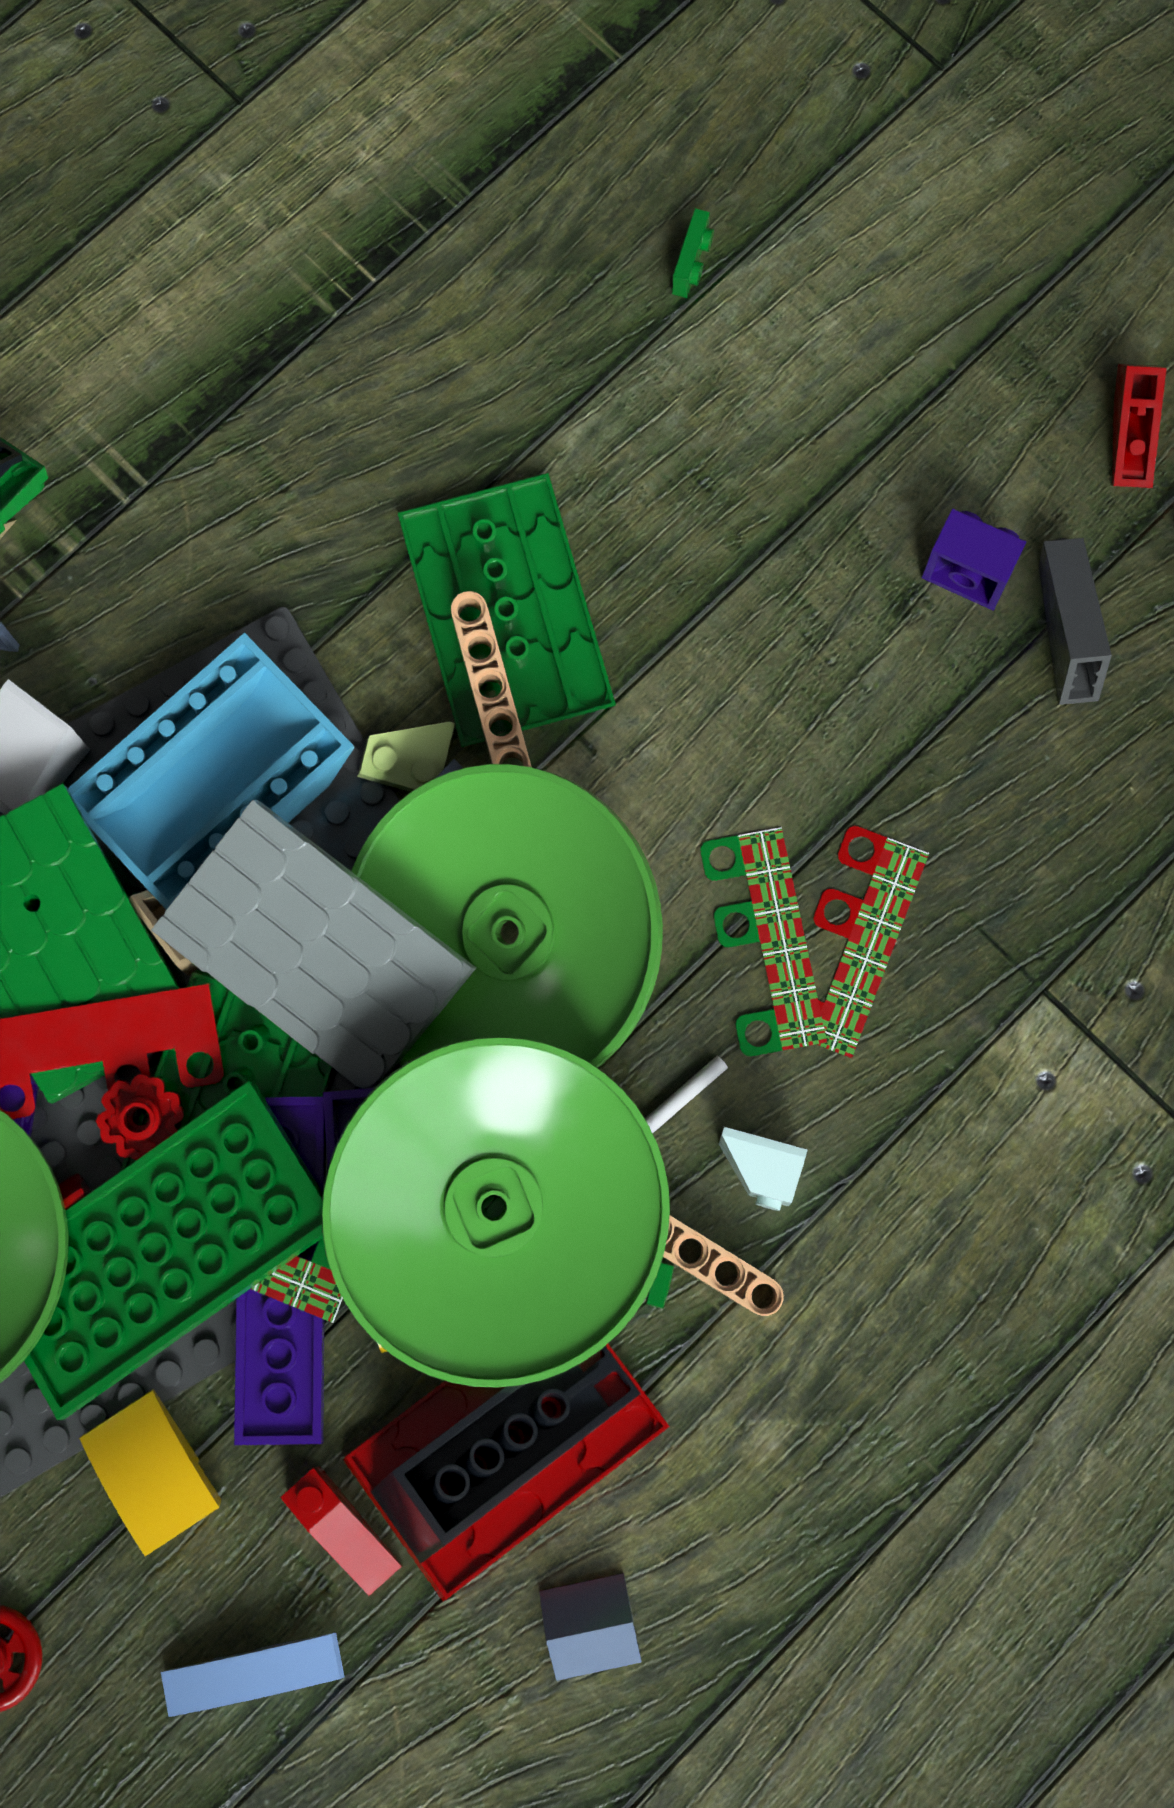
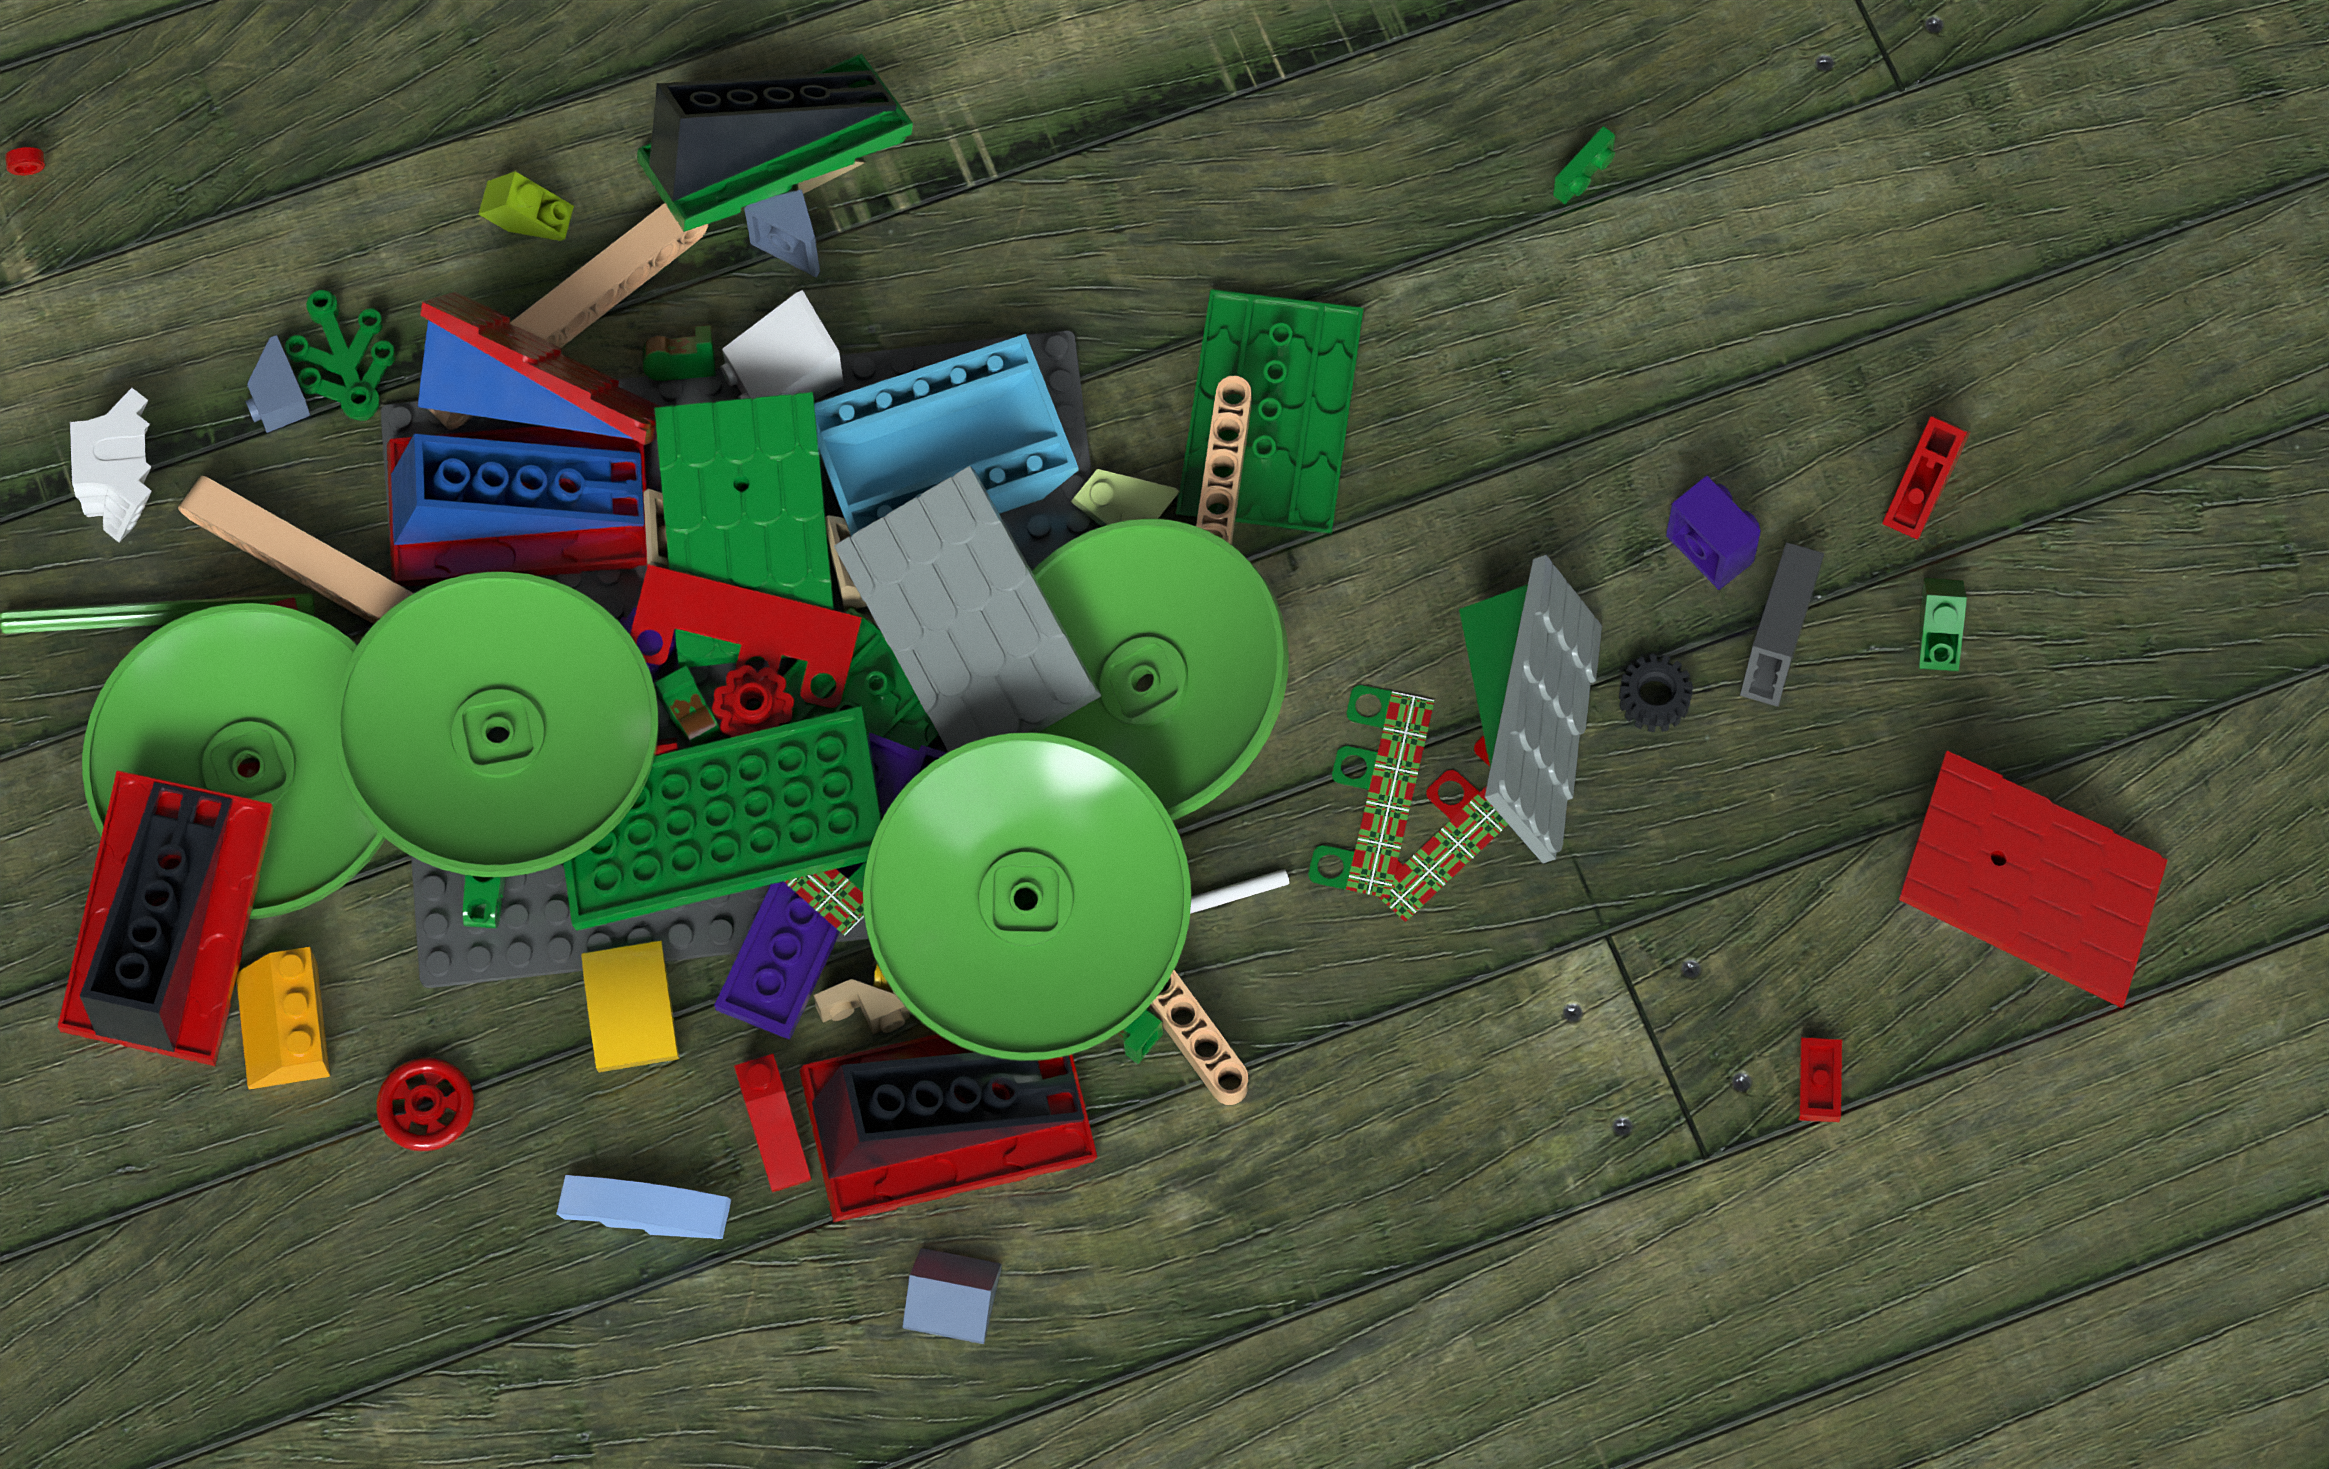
camera: 20 degrees right, 10 degrees down
light aqua slope [719,1127,807,1211] -> none
none -> green leg [655,666,721,747]
none -> tan slope [814,979,910,1034]
none -> light grey piece [1459,555,1602,863]
none -> black tyre [1619,654,1693,732]

